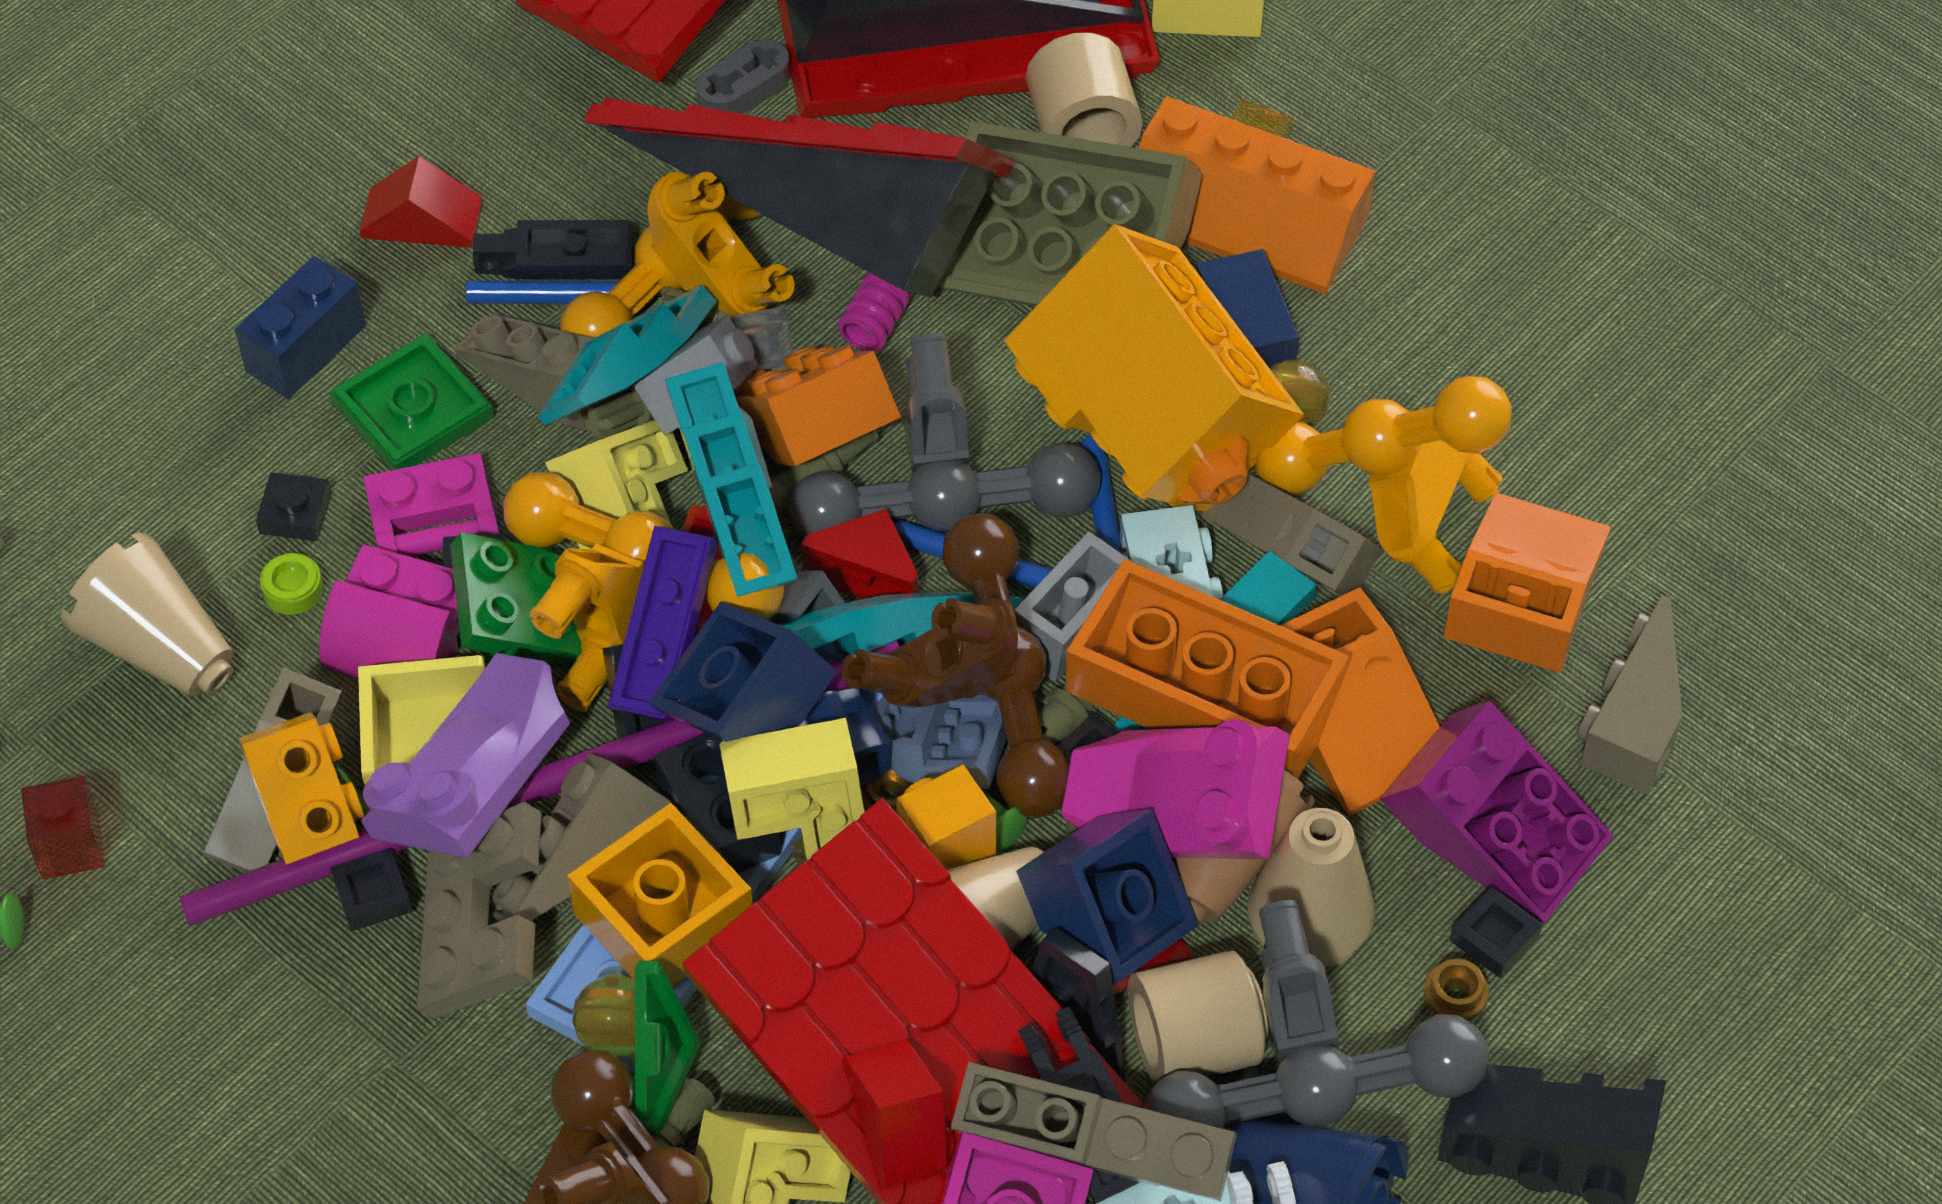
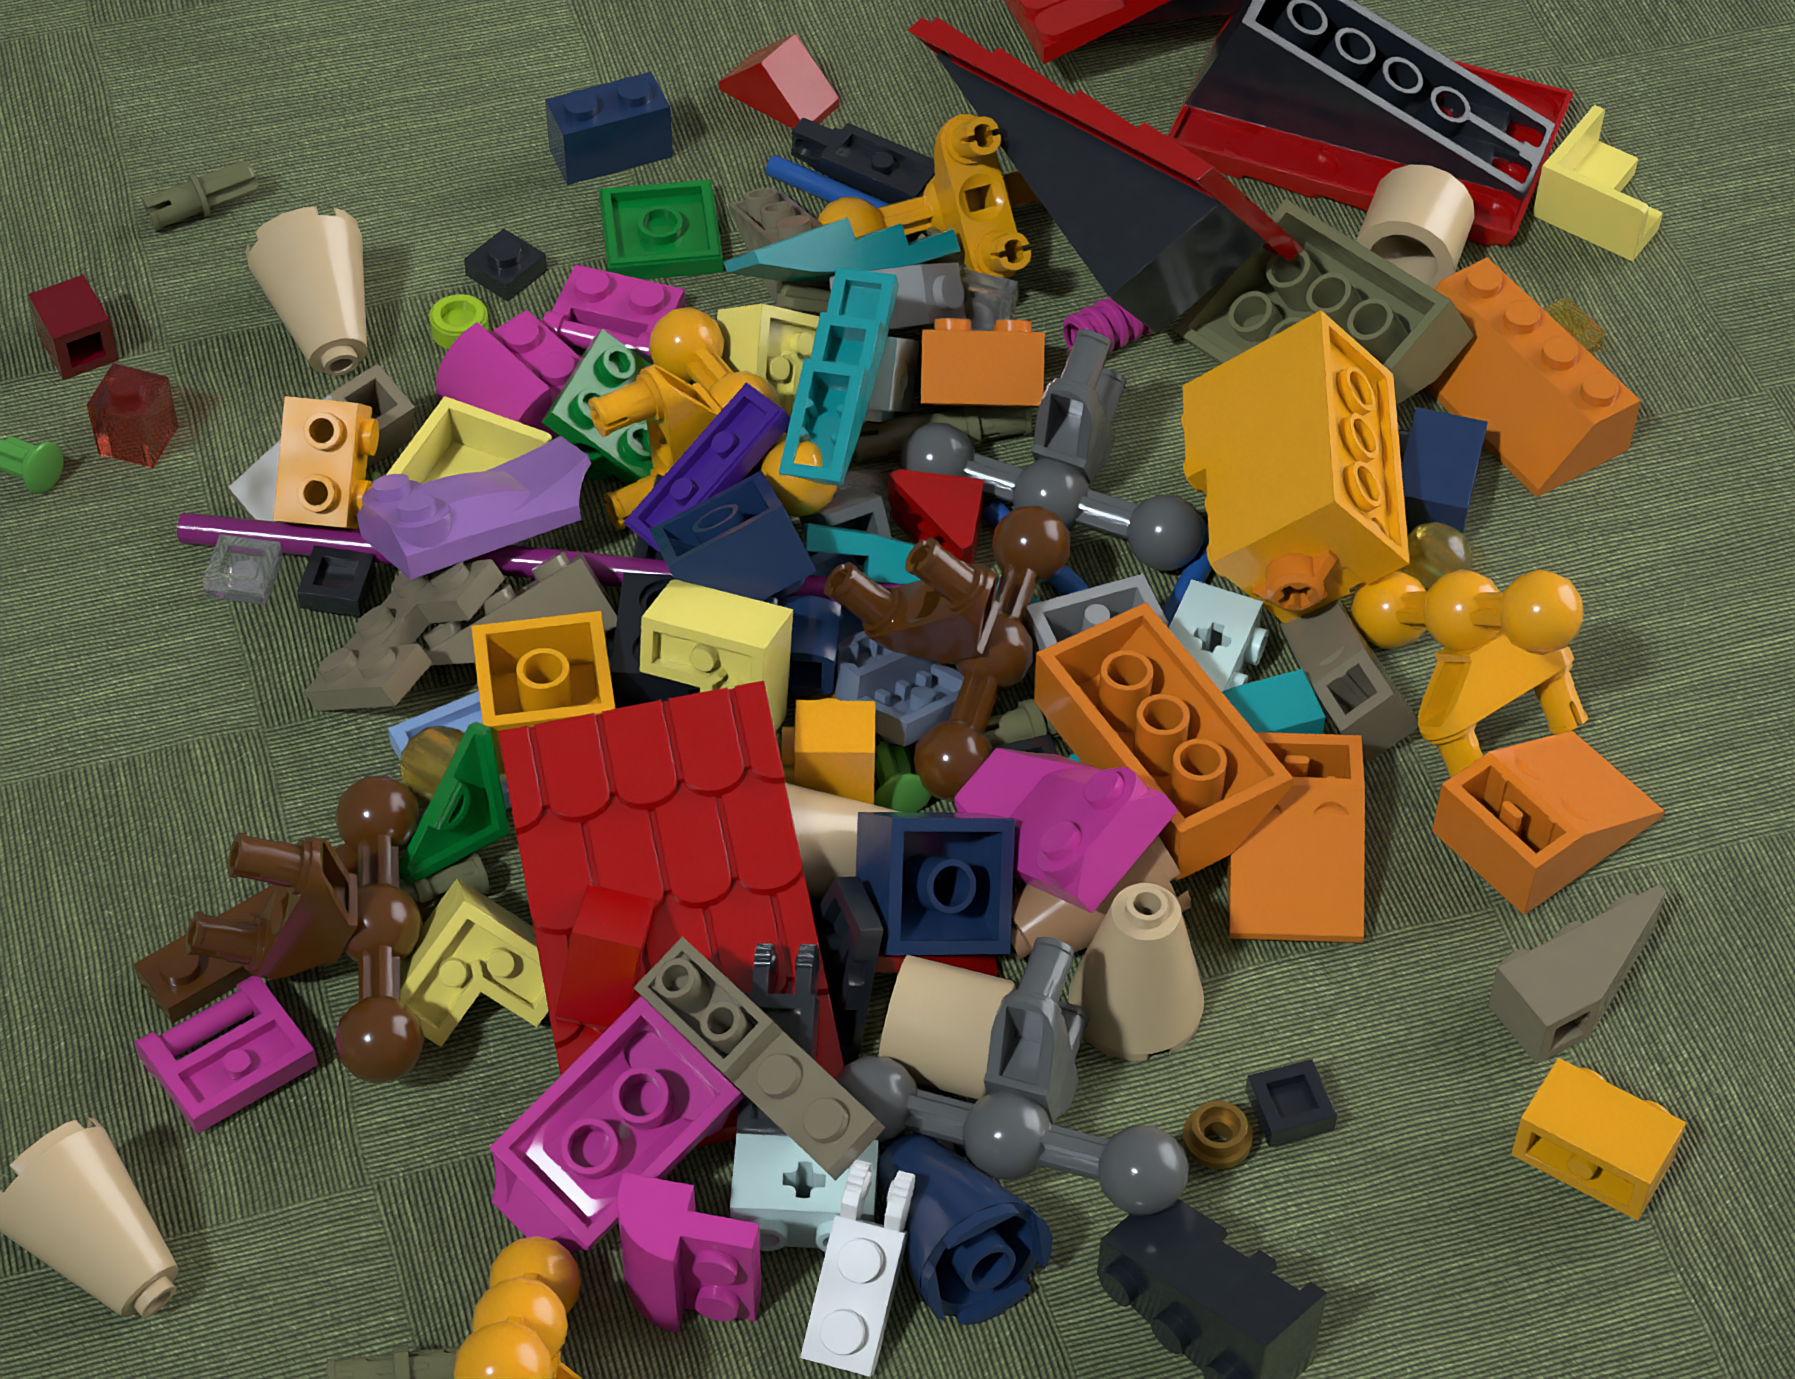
camera: 30 degrees right, 5 degrees down
dark grey beam [696,39,790,114] -> none
magenta slope [1380,700,1614,924] -> none
none -> clear plate [202,534,283,605]
none -> light orange brick [1511,1058,1687,1221]

